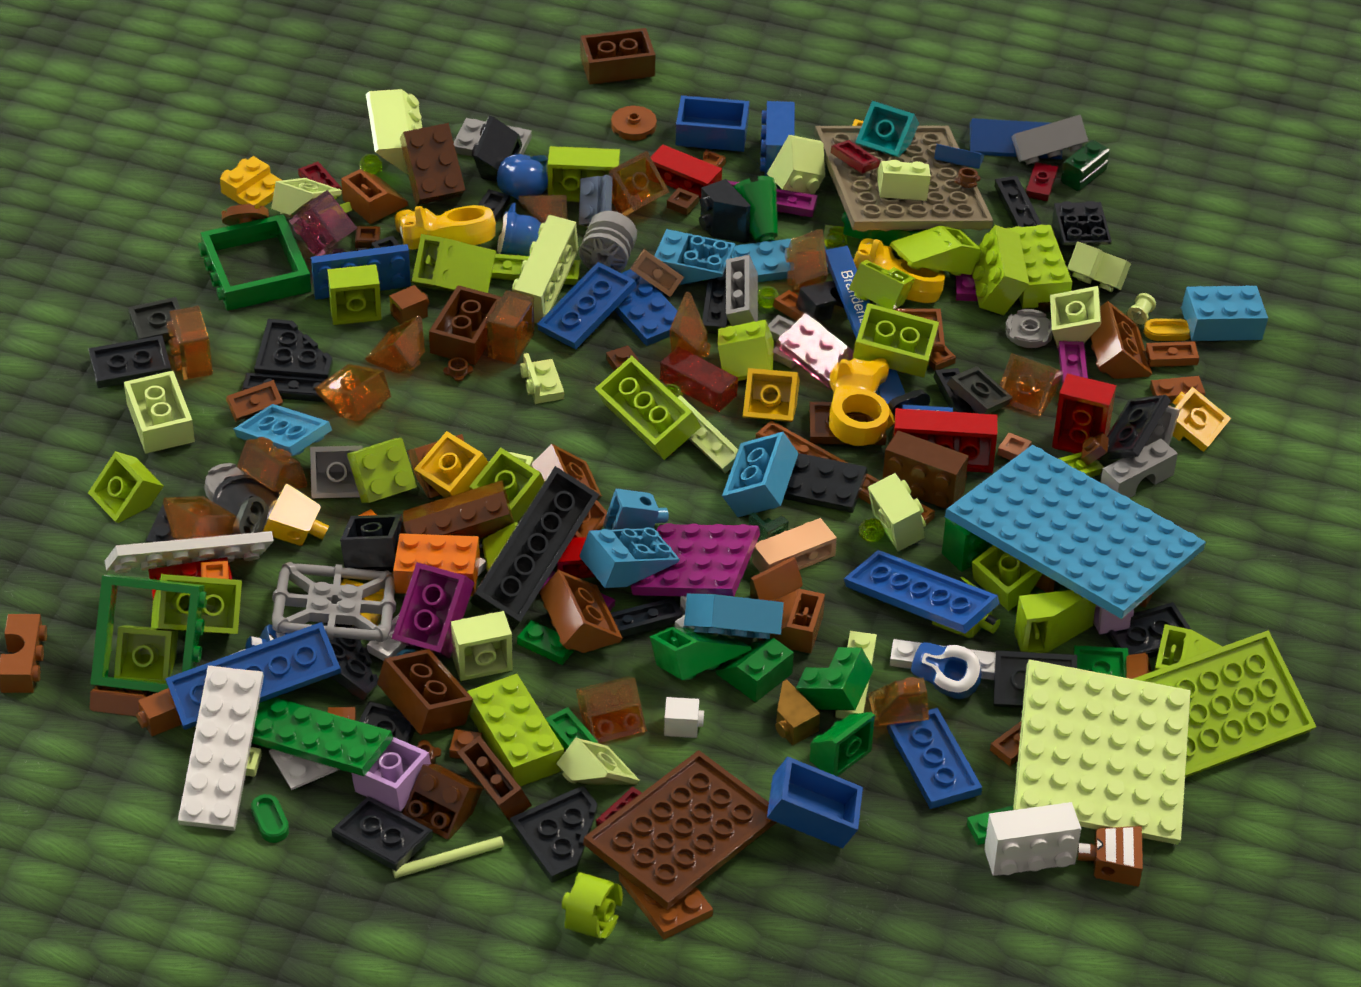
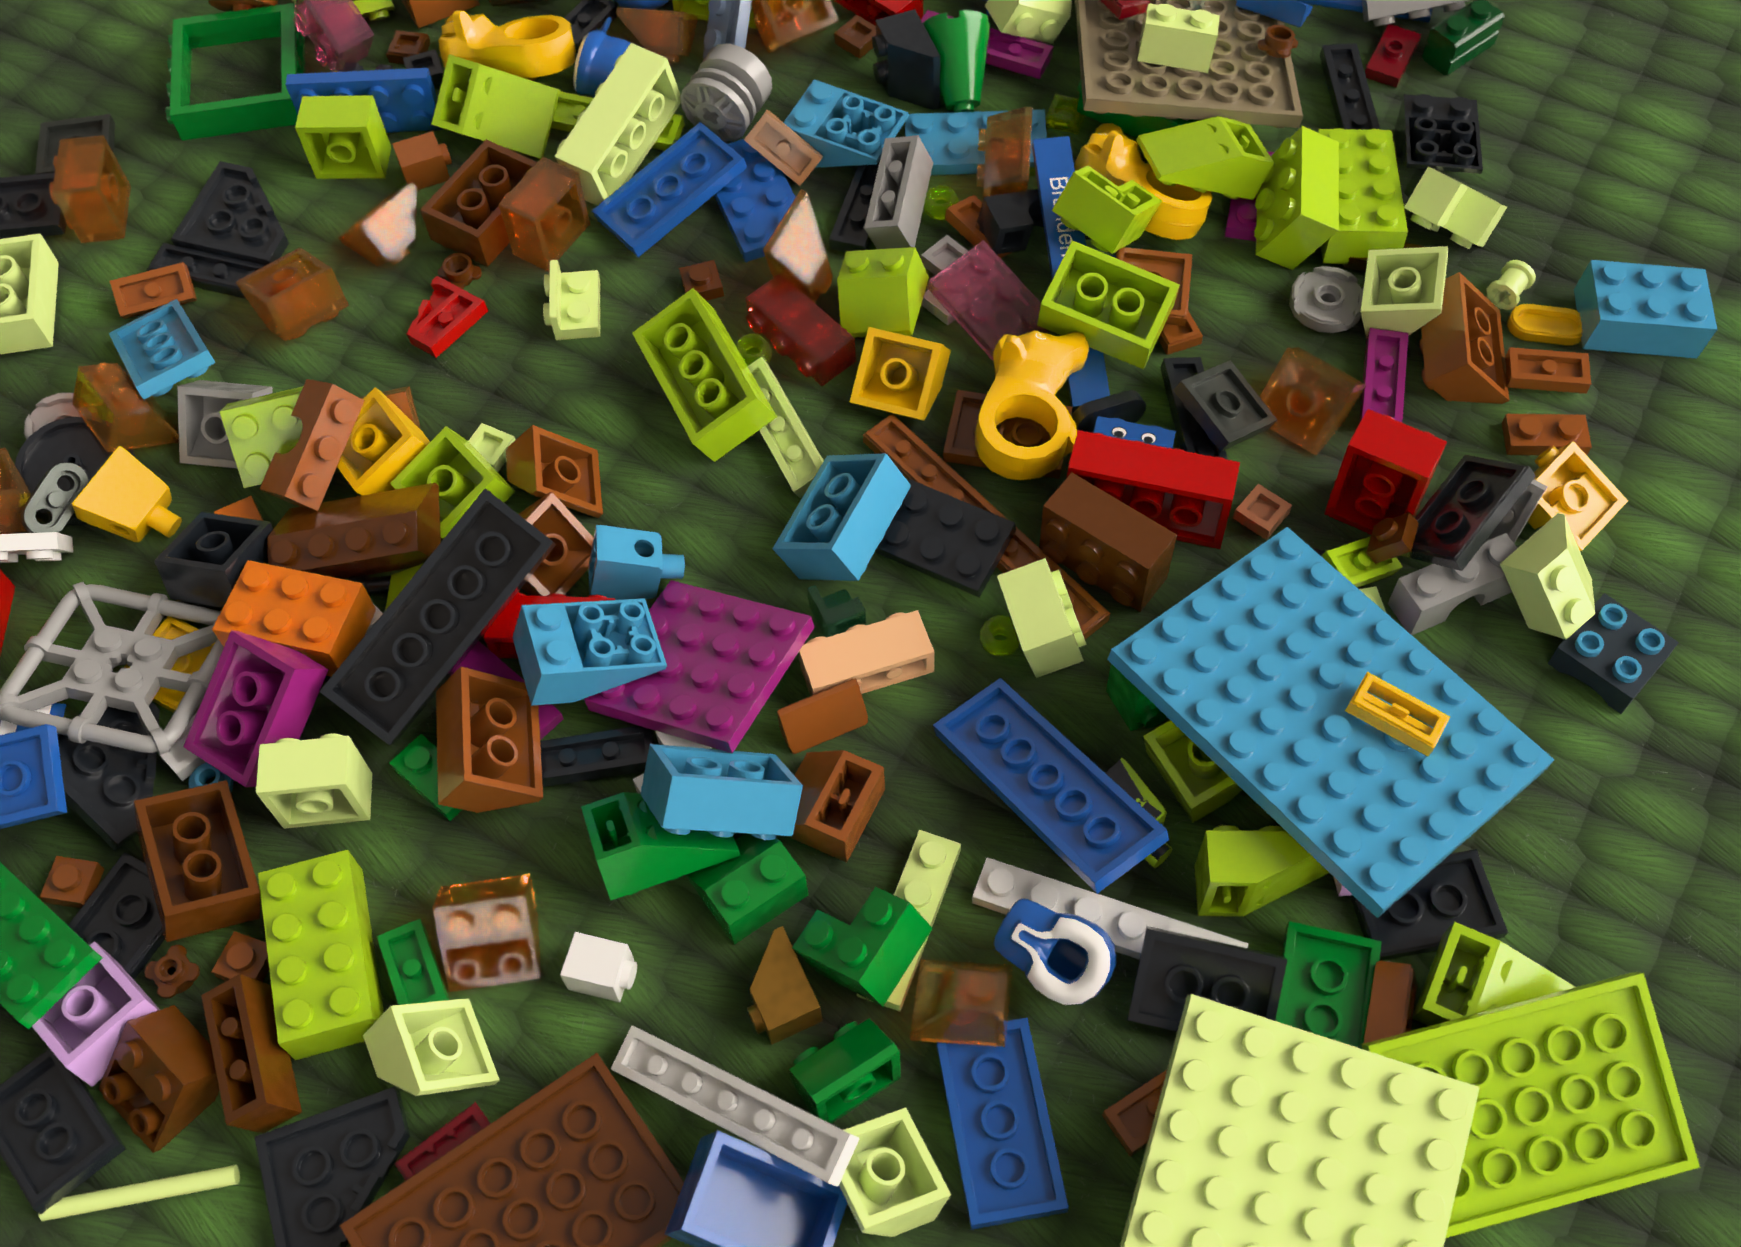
camera: 15 degrees right, 15 degrees up
none -> dark orange arch [260,379,365,511]
none -> red wing [406,276,488,358]
none -> white plate [611,1026,860,1186]
none -> yellowish green slope [839,1108,951,1237]
none -> yellow tile [1345,672,1450,757]
none -> yellowish green slope [1500,513,1595,640]
none -> black brick [1548,593,1679,714]

